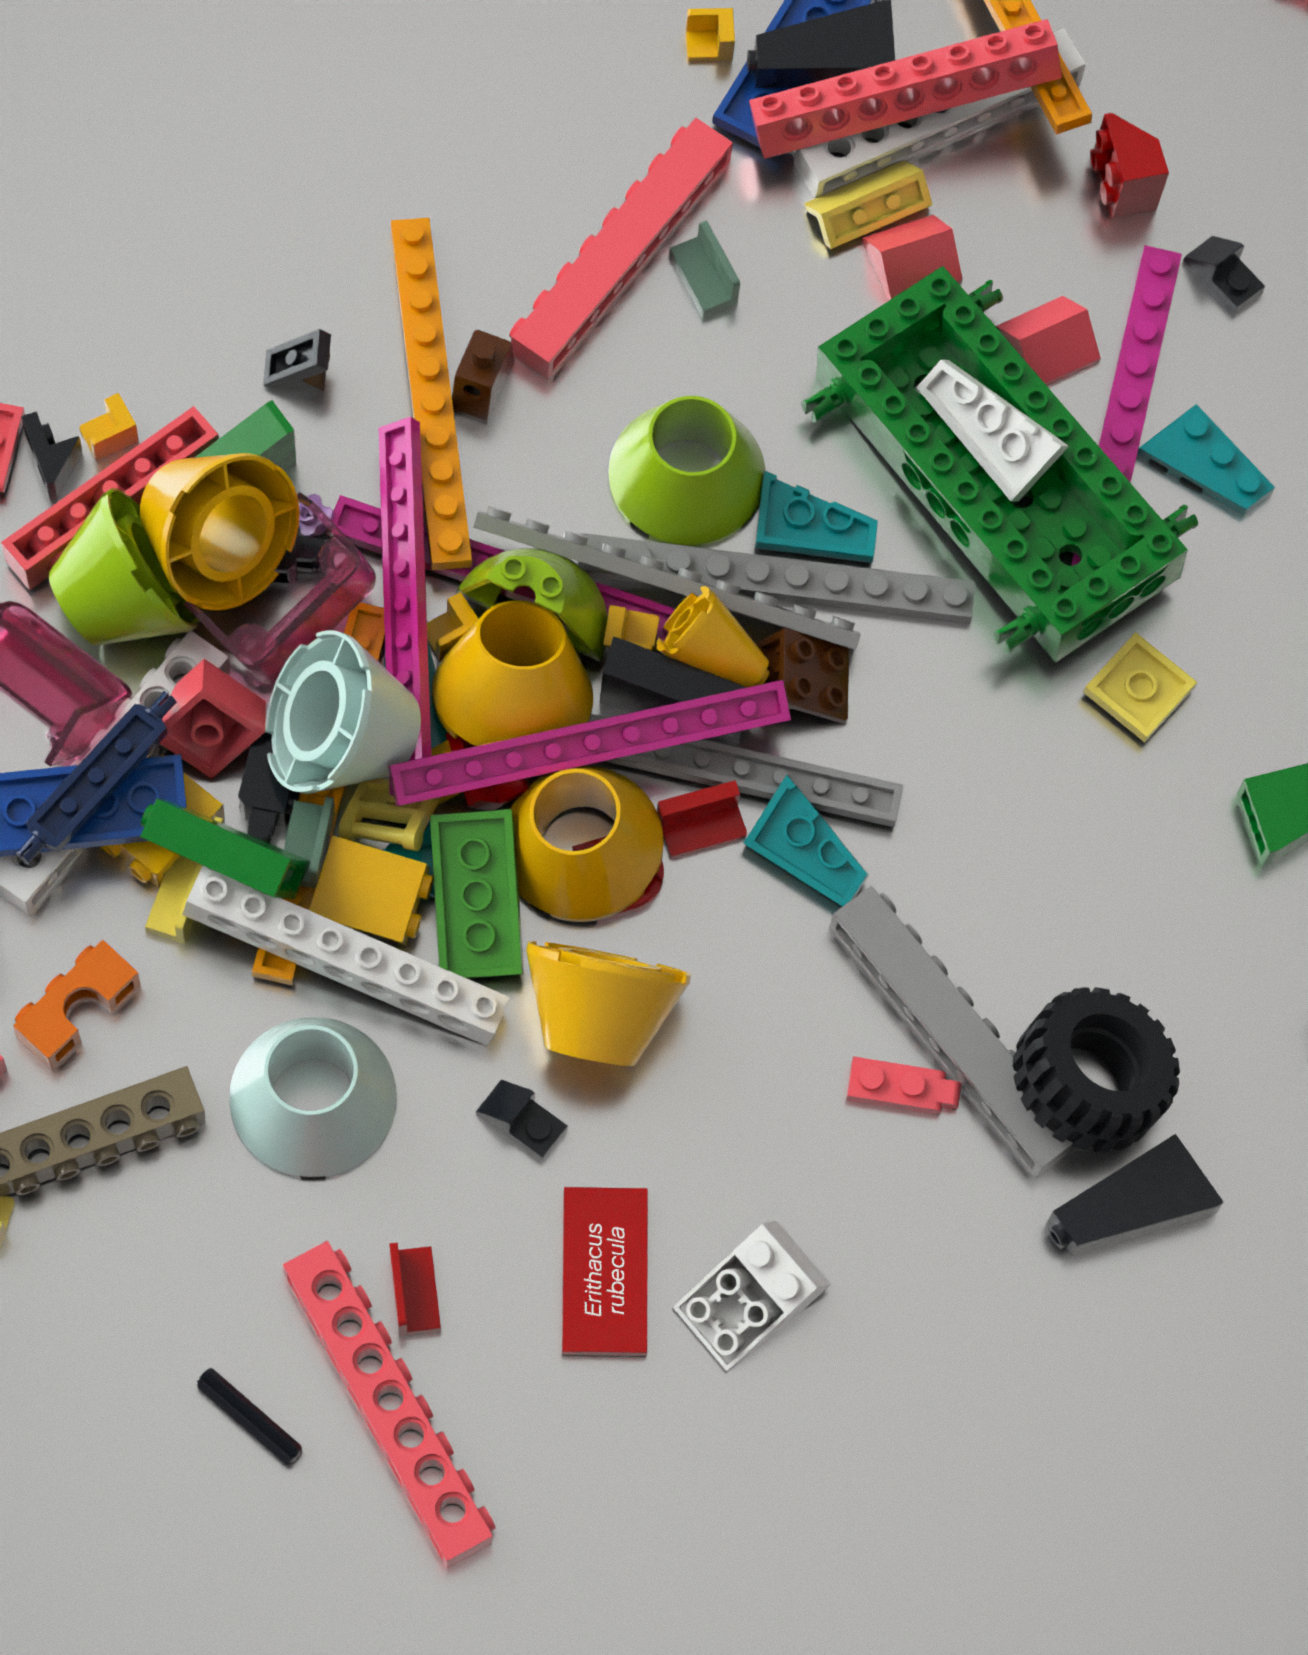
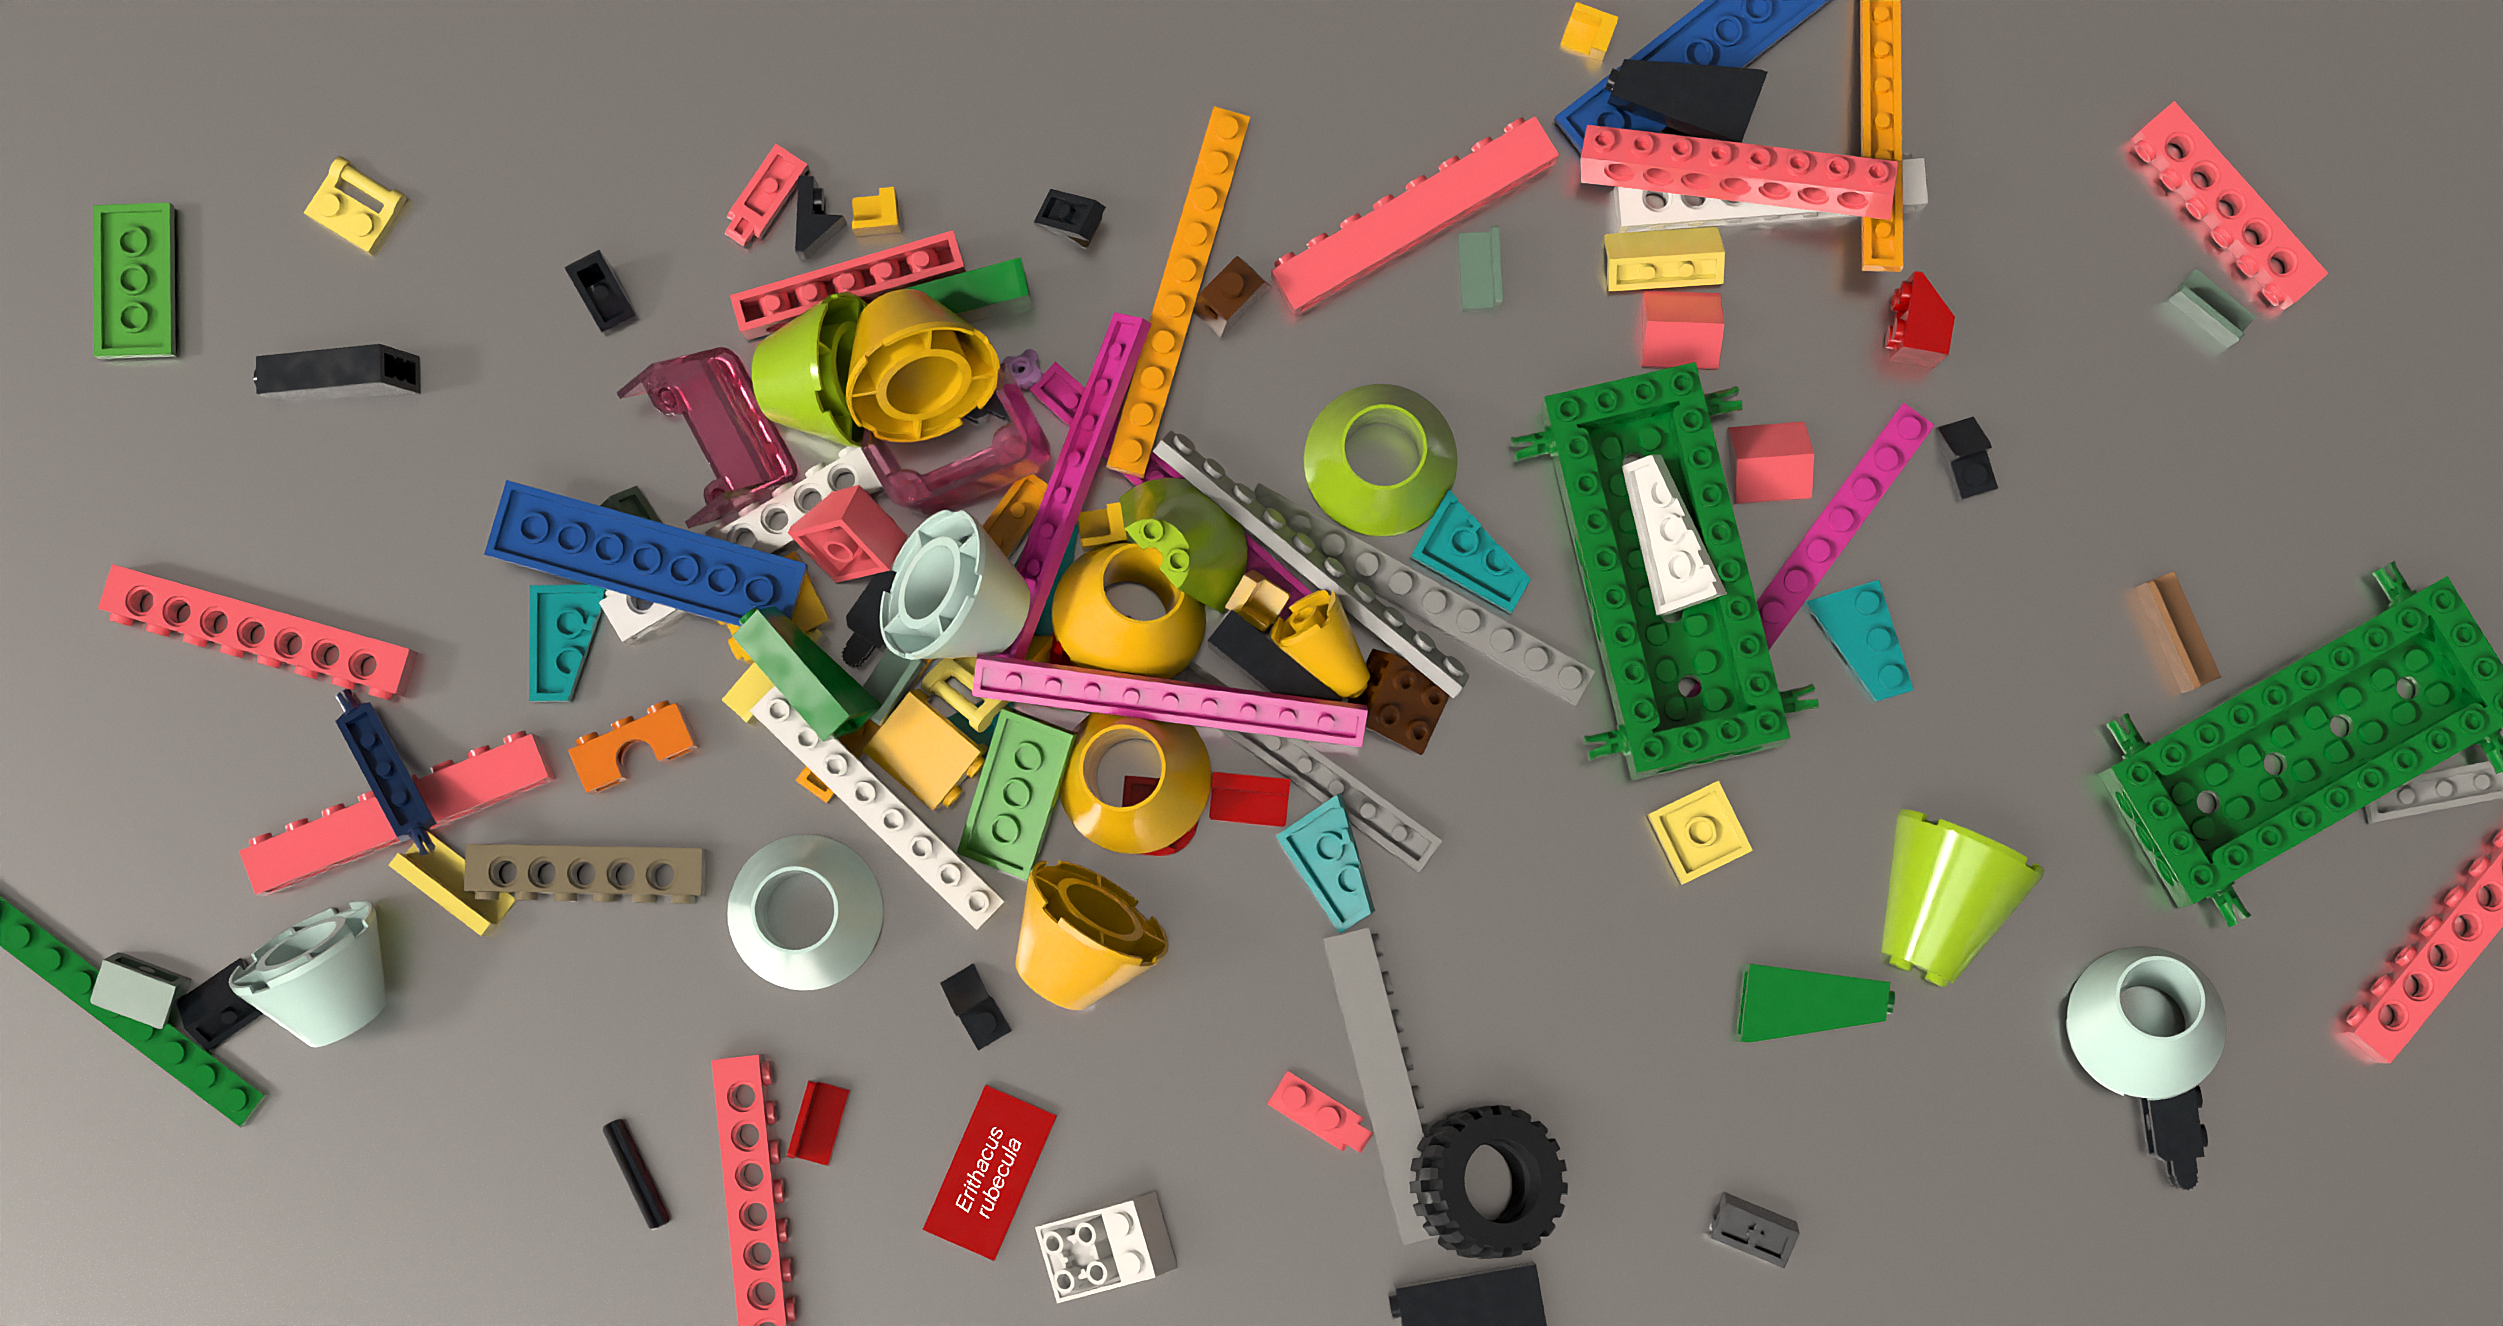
camera: 30 degrees right, 15 degrees up
dark blue plate [15,691,177,865] -> none

